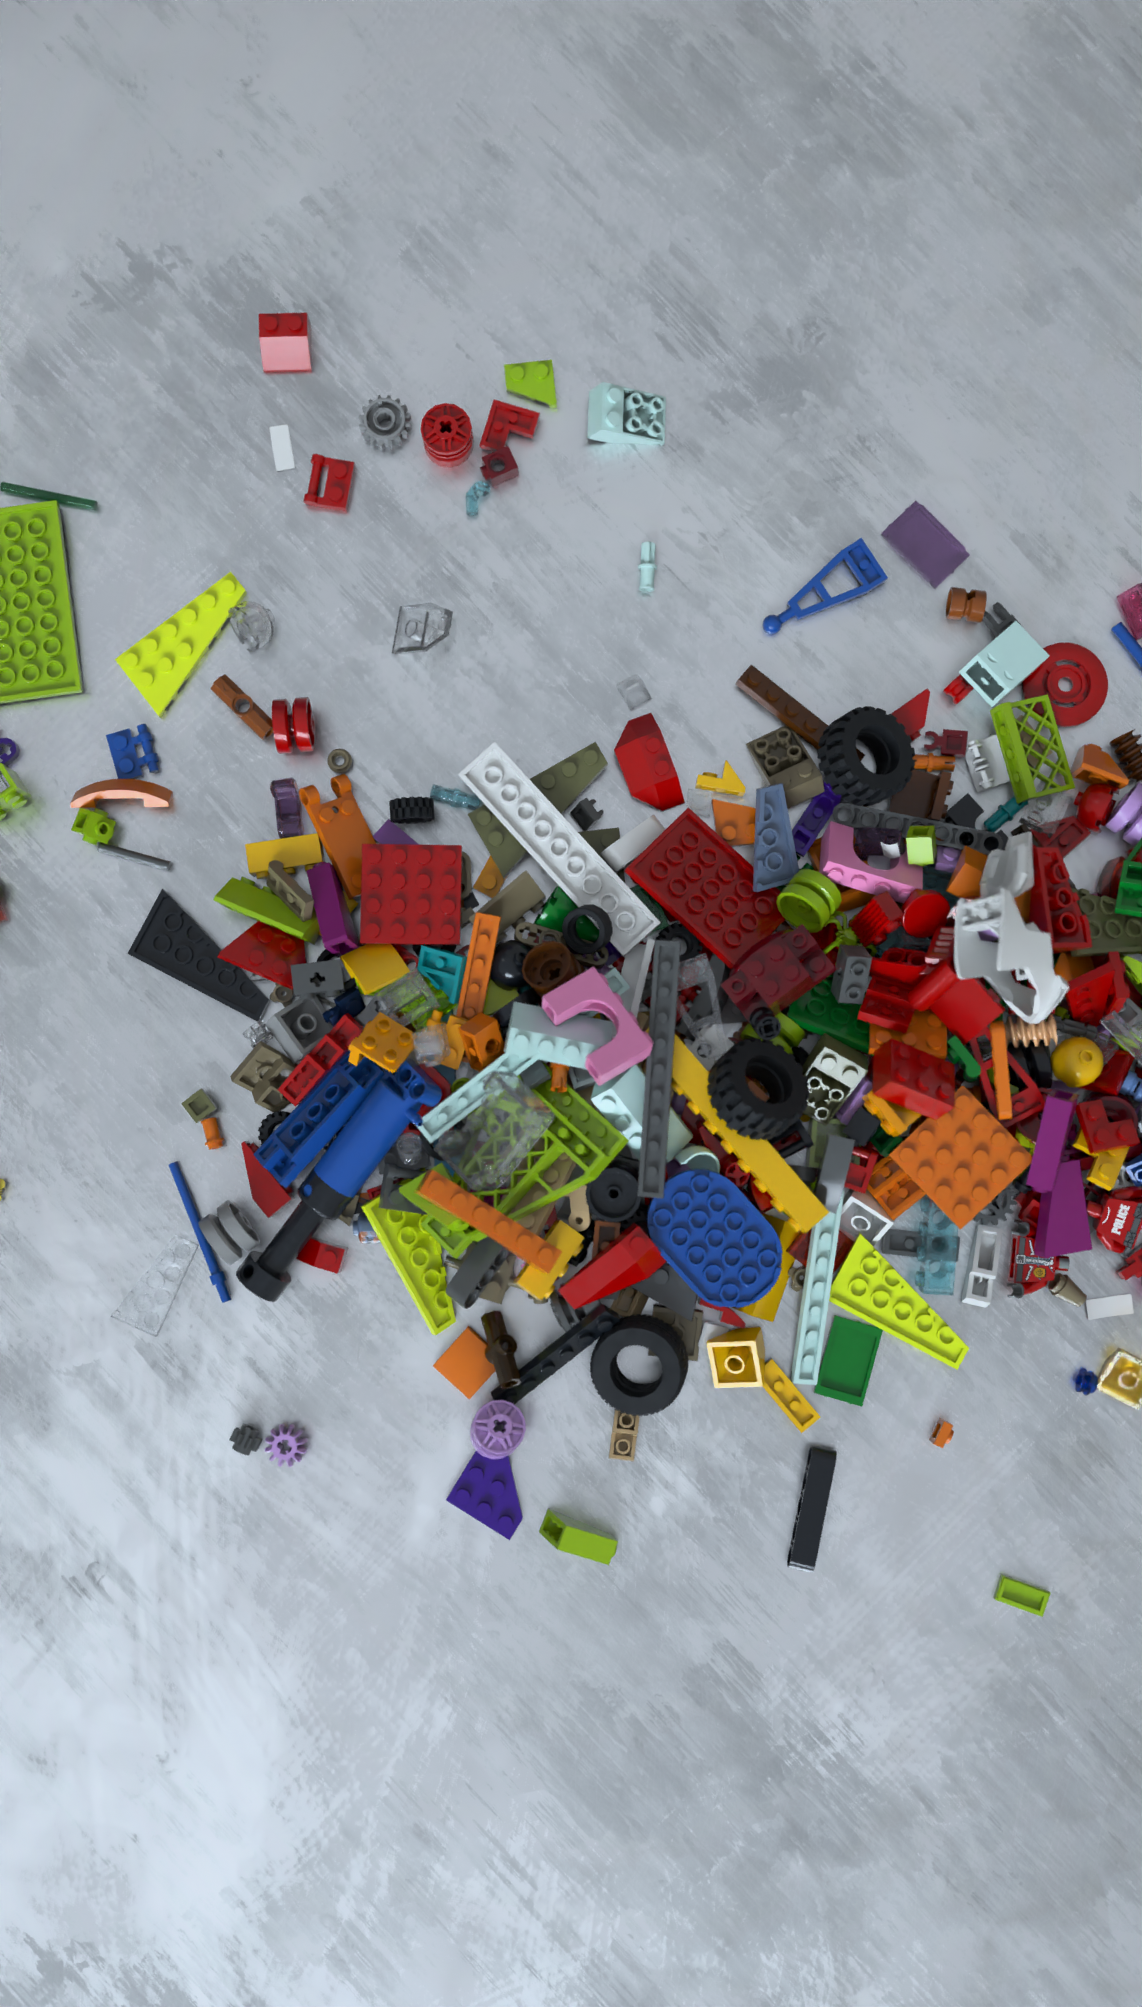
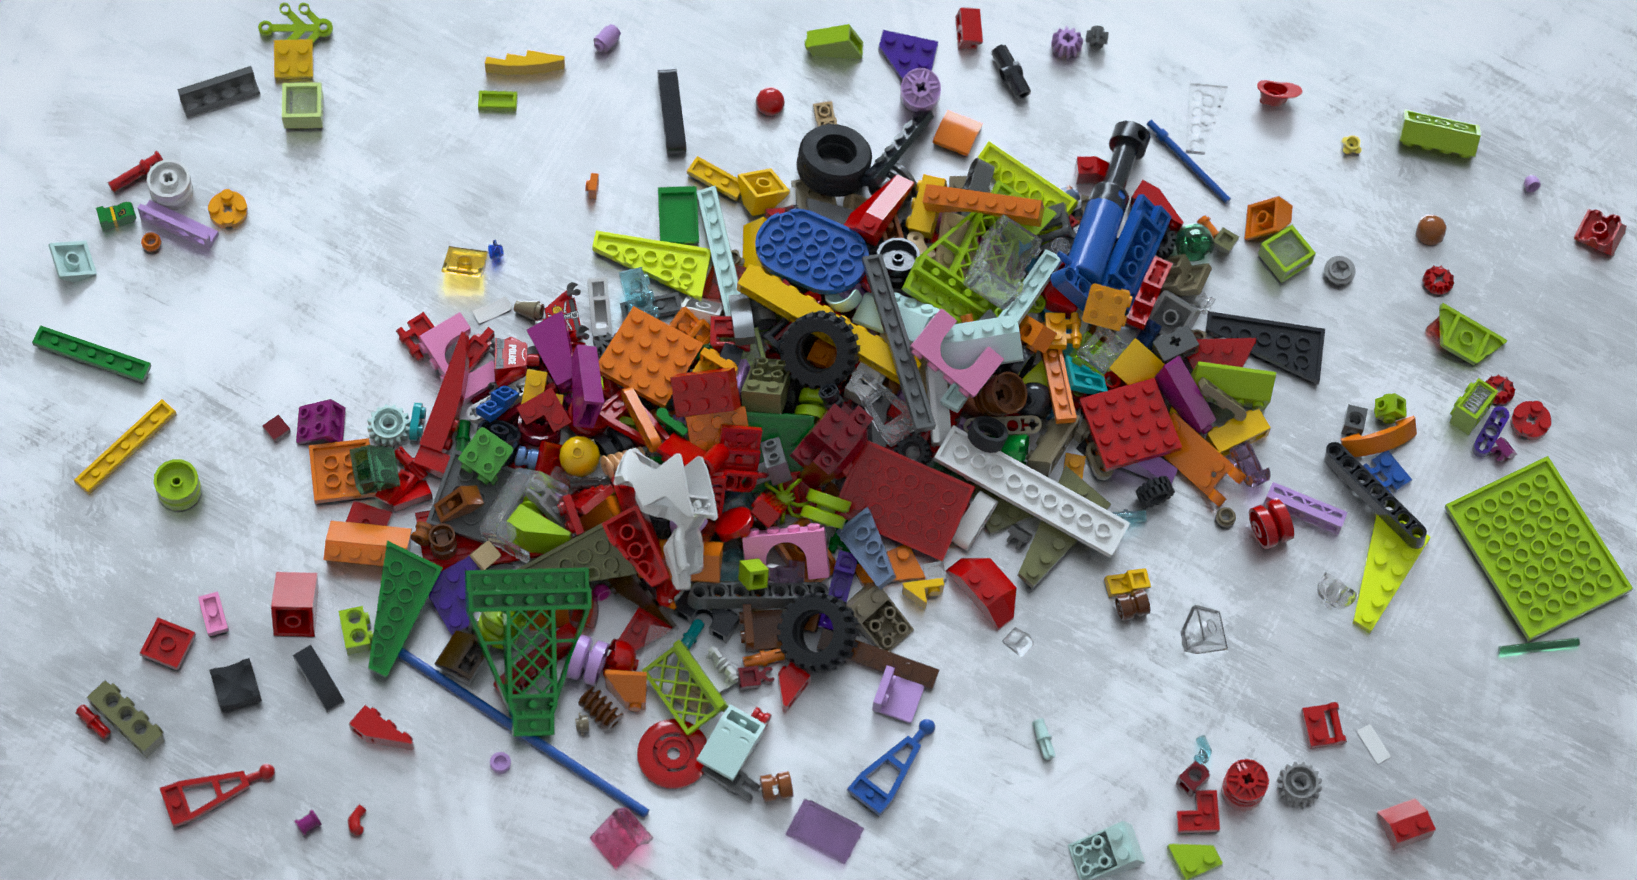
camera: 155 degrees right, 20 degrees down
dark grey bar [97,842,171,871] -> none
light grey wheel [199,1200,260,1265] -> none
dark orange piece [210,674,273,741] -> none
clear brick [412,1024,450,1067] -> none
dark brown piece [481,1311,522,1389] -> none
lavender plate [935,845,961,873] -> none
none -> yellow slope [485,50,565,75]
none -> lavender brick [593,24,621,52]
none -> red hair [755,87,785,116]
none -> lavender bracket [872,666,924,723]
none -> red hinge [955,7,983,50]
none -> black piece [991,44,1031,100]
none -> yellow slope [1104,568,1151,597]
none -> reddish brown wheel [1115,589,1151,621]
none -> clear green cylinder [1175,223,1215,262]
none -> orange slope [1245,196,1293,241]
none -> red piece [1256,80,1303,107]
none -> piece [1258,225,1316,283]
none -> lavender fence [1264,482,1348,535]
none -> light grey gear [1324,256,1356,285]
none -> black beam [1324,442,1427,549]
none -> dark grey brick [1341,404,1368,436]

